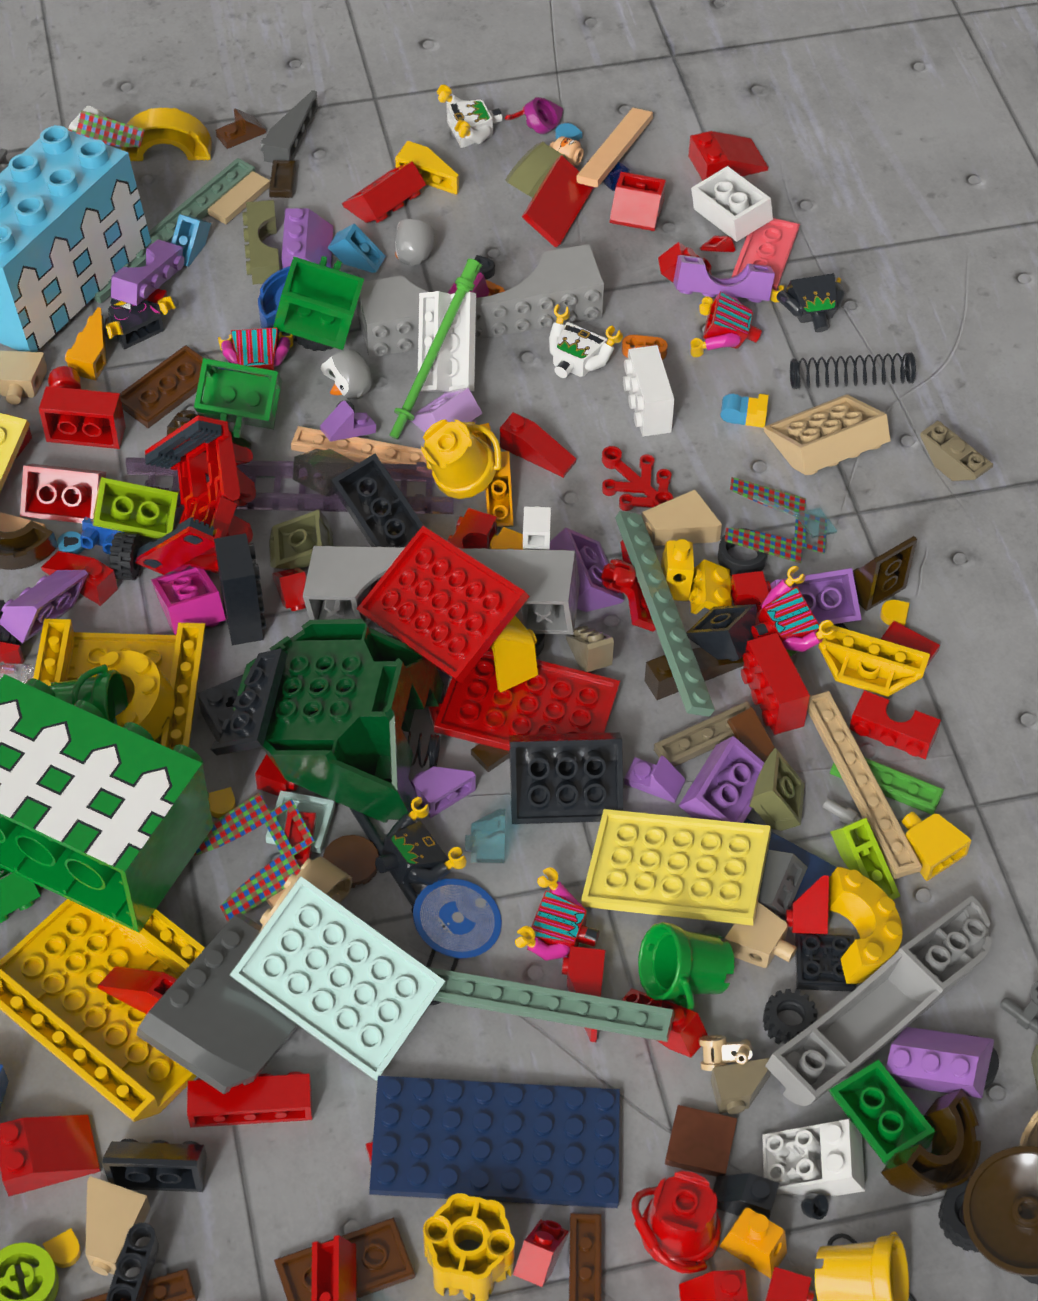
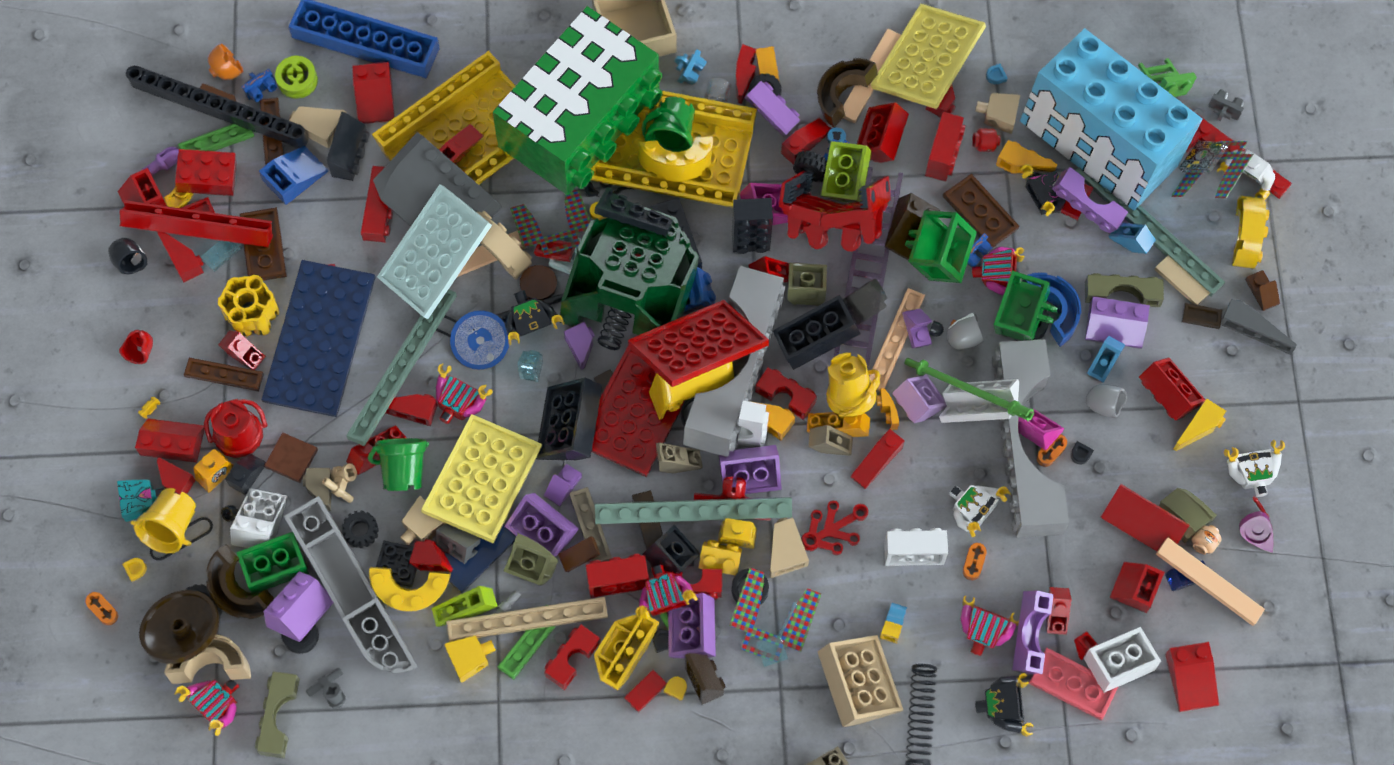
camera: 100 degrees right, 15 degrees up
yellow tile [43,1228,81,1268] -> none
dark azure tile [555,123,582,141] -> none
none -> blue slope [259,146,329,205]
none -> dark tan slope [808,425,853,456]

